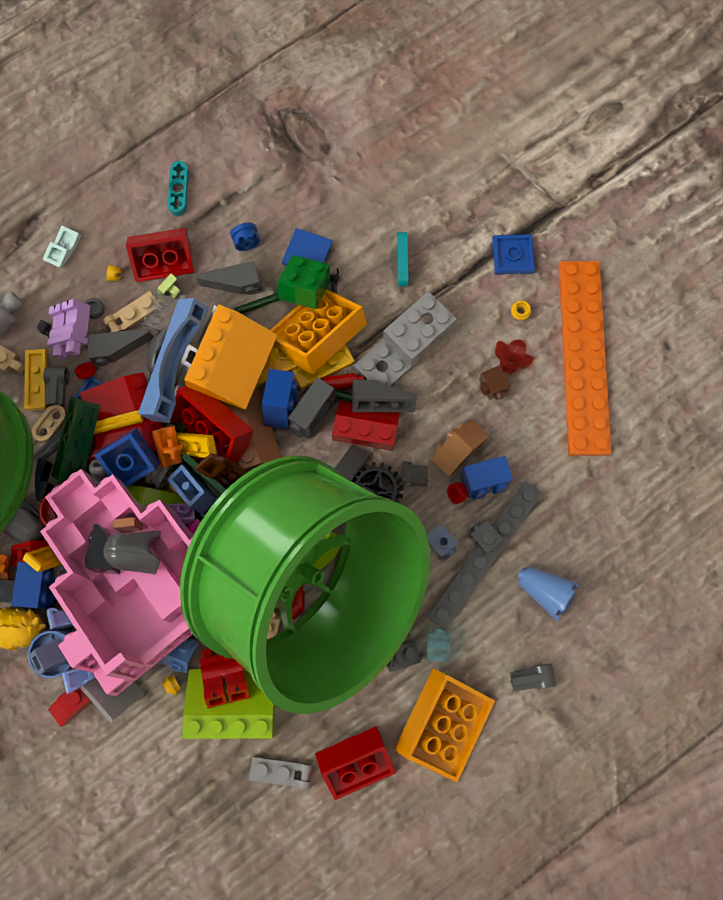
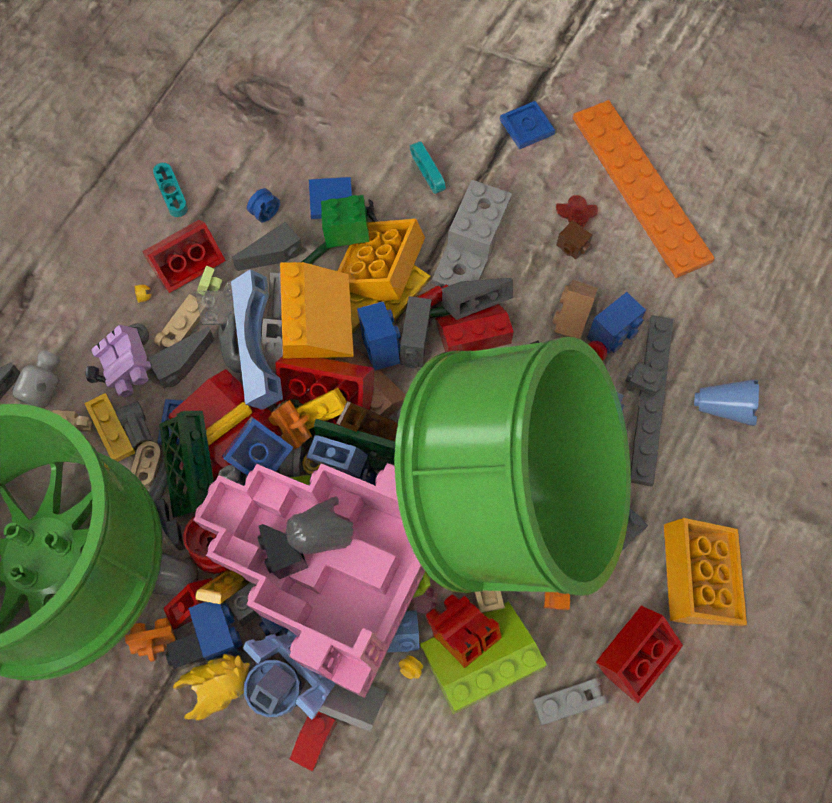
camera: 30 degrees left, 10 degrees down
light aqua slope [42,226,82,268] -> none
red tile [74,362,97,379] -> none
nougat tile [113,517,143,533] -> none
clear light blue brick [425,629,450,662] -> none
dark grey piece [510,664,556,691] -> none
yellow plate [511,301,531,320] -> none

